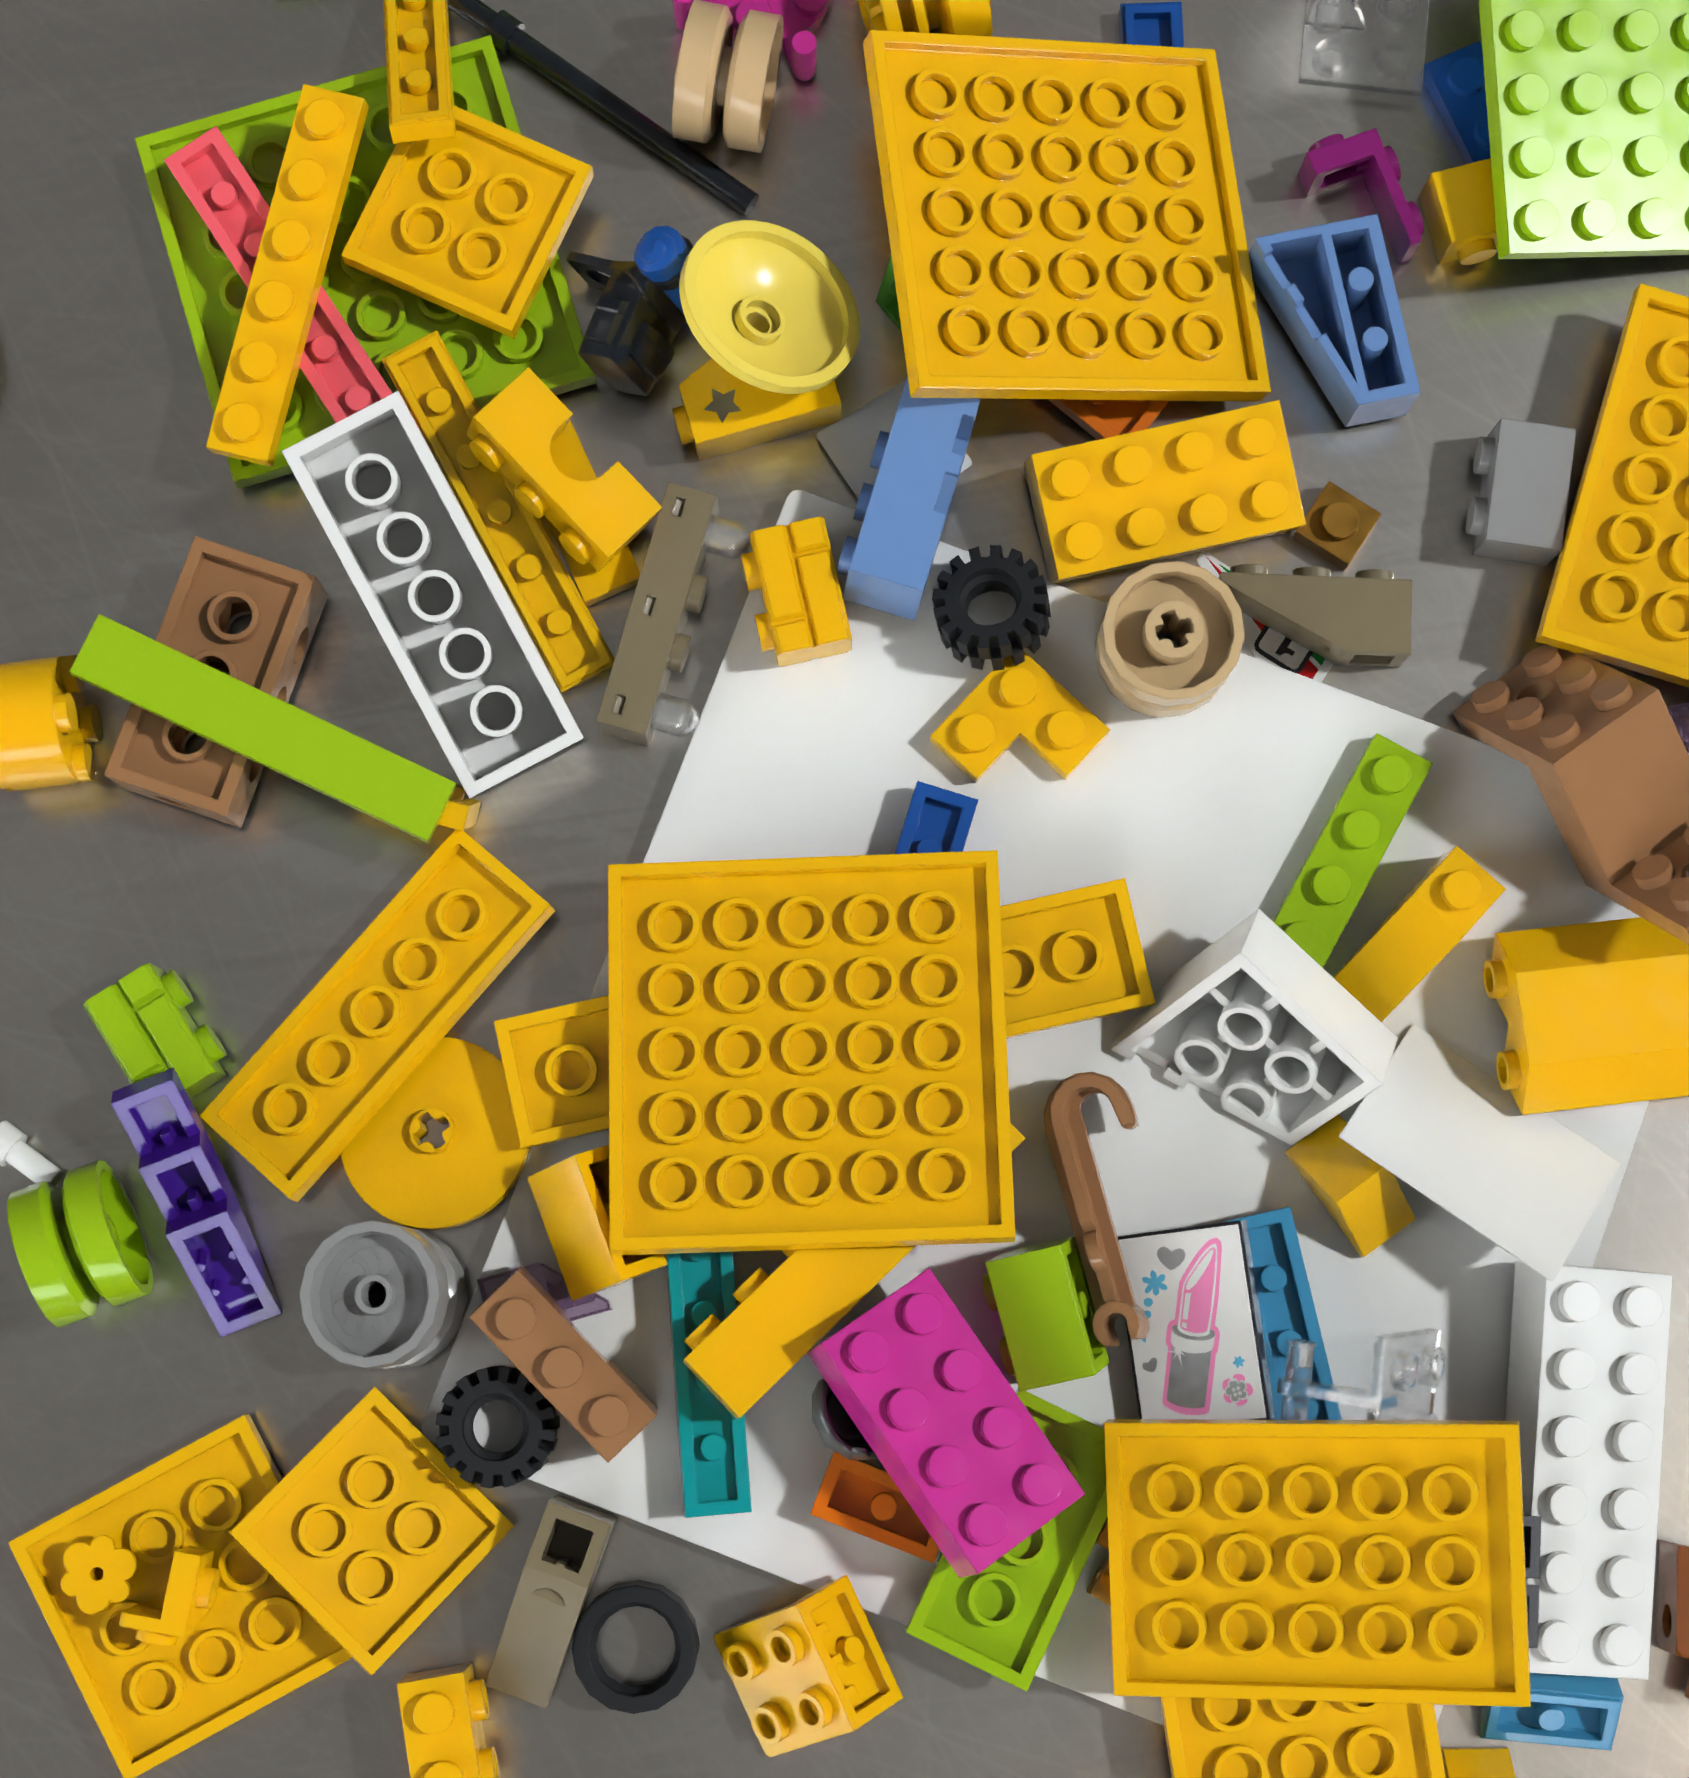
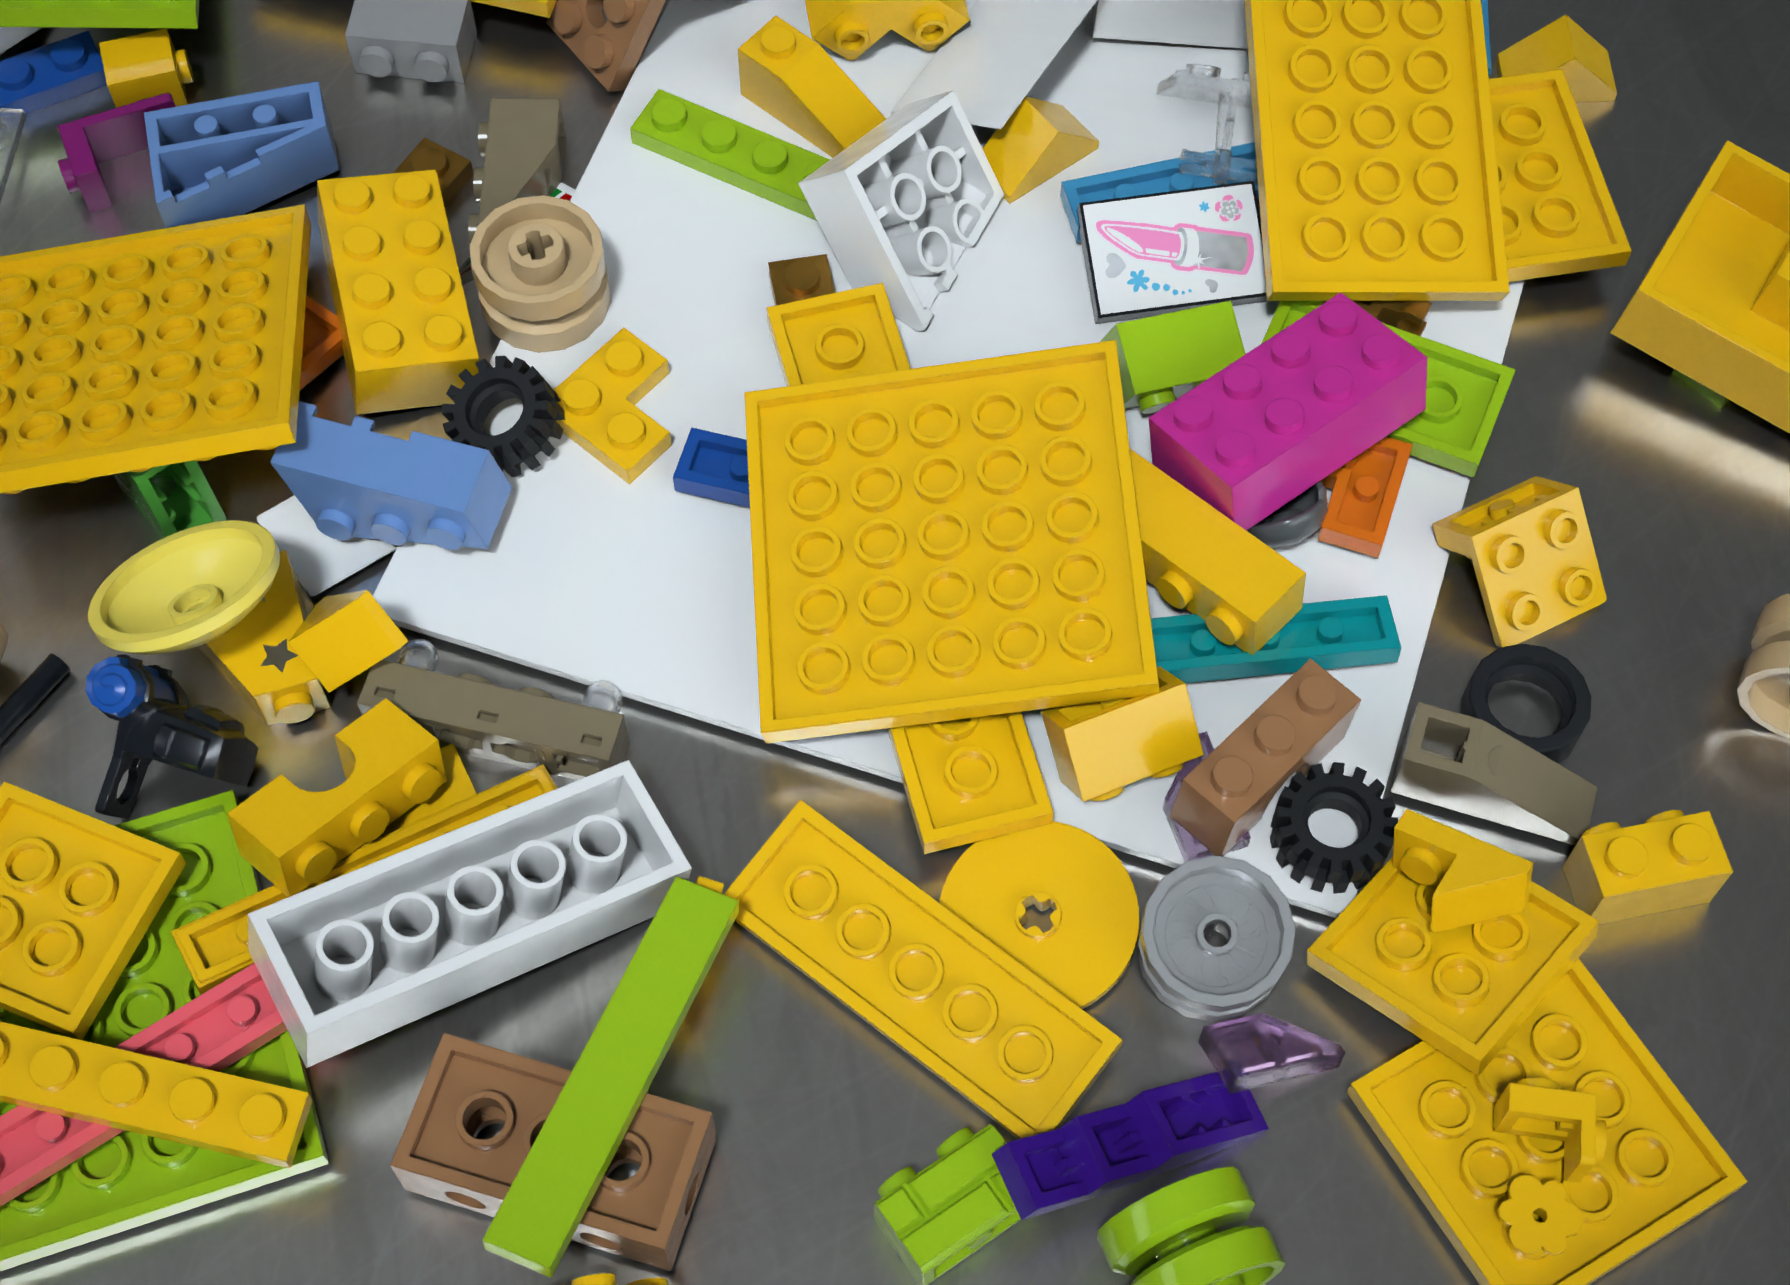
camera: 90 degrees left, 20 degrees down
yellow brick [740,516,852,667] -> none
medium nougat piece [1044,1072,1149,1347] -> none
none -> yellow slope [288,590,408,693]
none -> pearl gold plate [768,254,835,306]
none -> clear purple tile [1198,1013,1345,1094]
none -> yellow slope [1392,809,1534,933]

